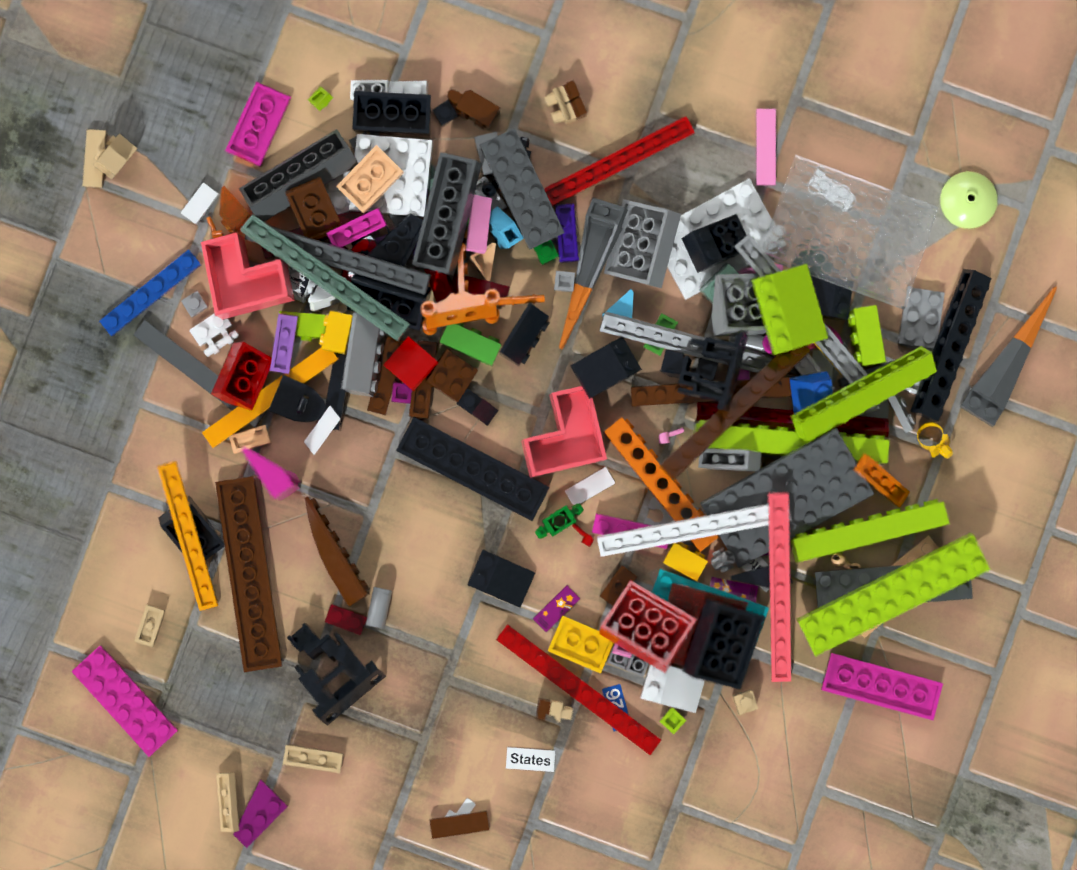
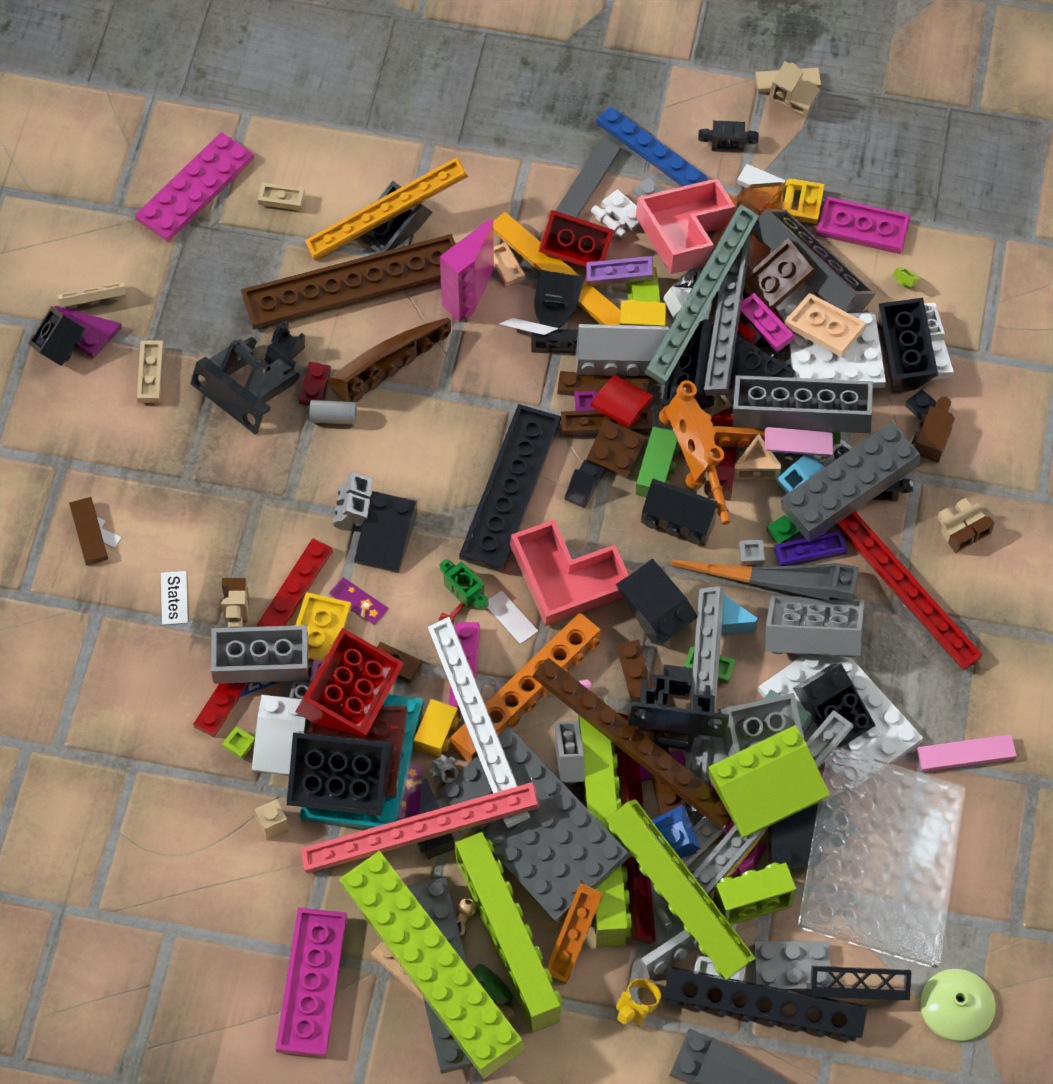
camera: 85 degrees right, 25 degrees down
none -> black slope [28,306,85,366]
none -> light grey brick [211,625,309,684]
none -> light grey legs [333,472,373,530]
none -> dark green tile [472,964,513,1006]
none -> black piece [698,120,759,152]
none -> yellow plate [781,179,825,224]
none -> black fence [806,965,912,1001]

